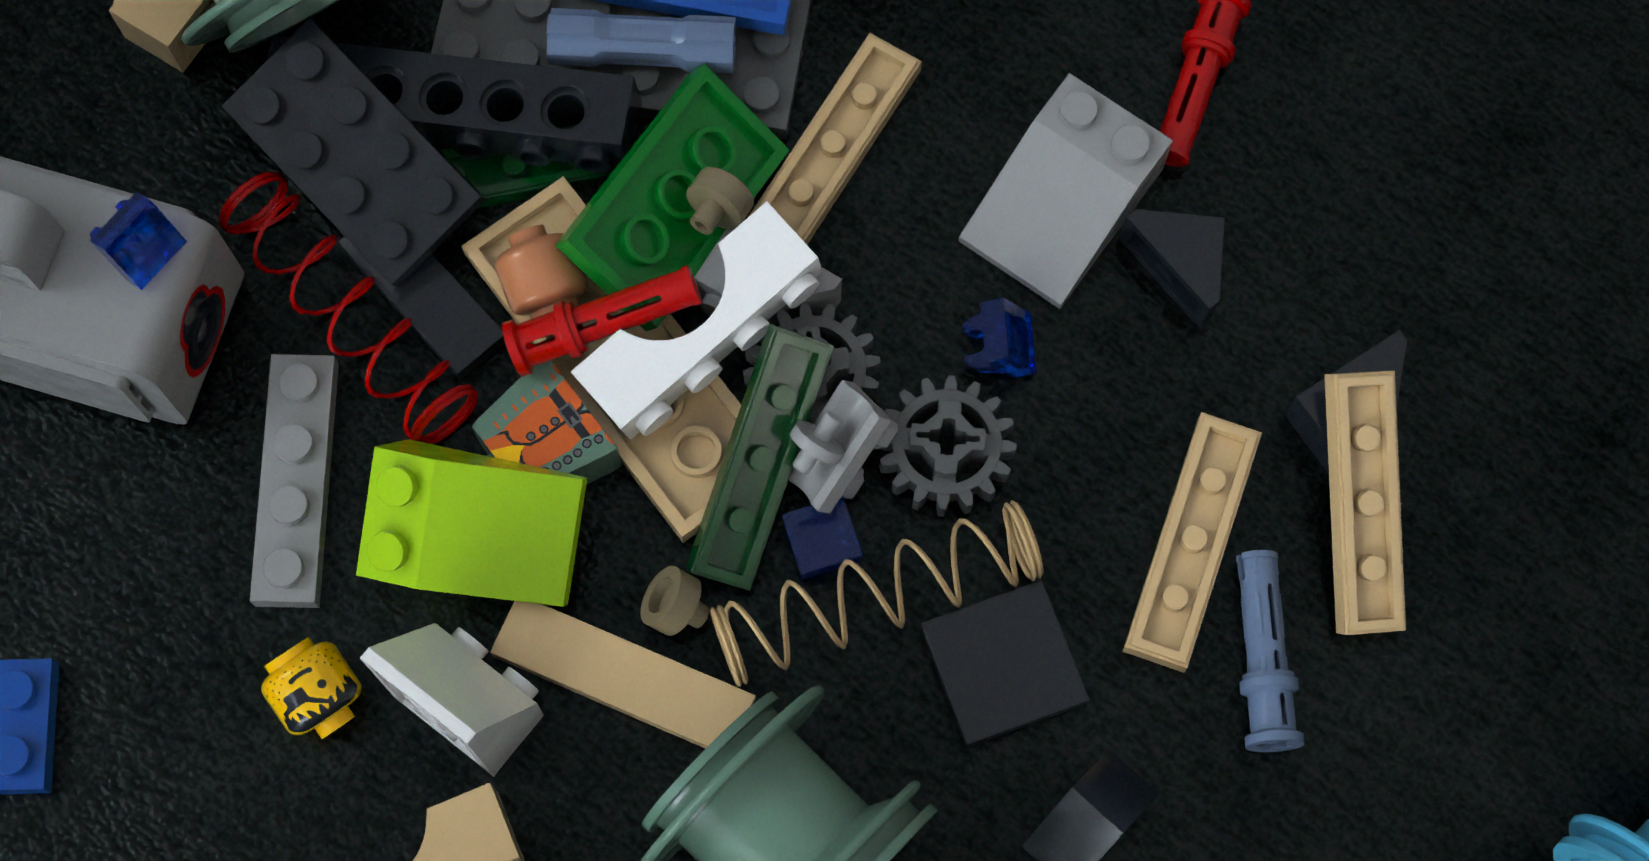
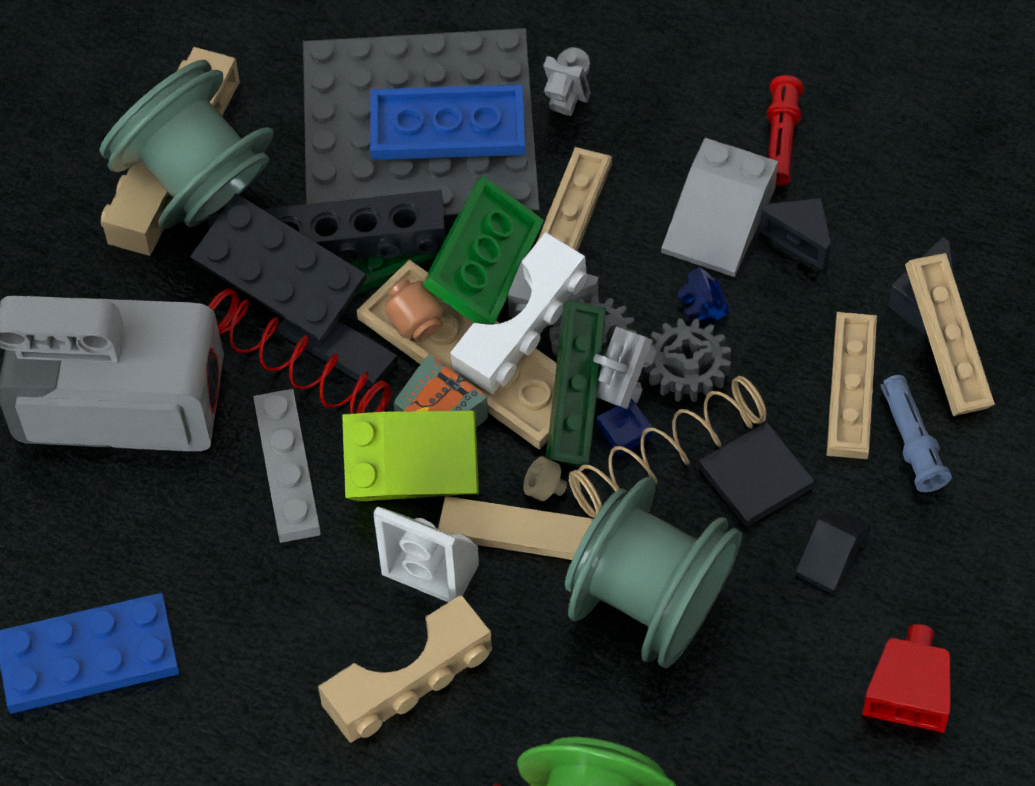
camera: 10 degrees left, 15 degrees down
clear blue tile [90,192,187,290] -> none
yellow head [261,637,362,739] -> none
red pin [502,265,702,377] -> none
sand blue axle [546,8,737,74] -> none
dark tan tile [686,167,754,235] -> none

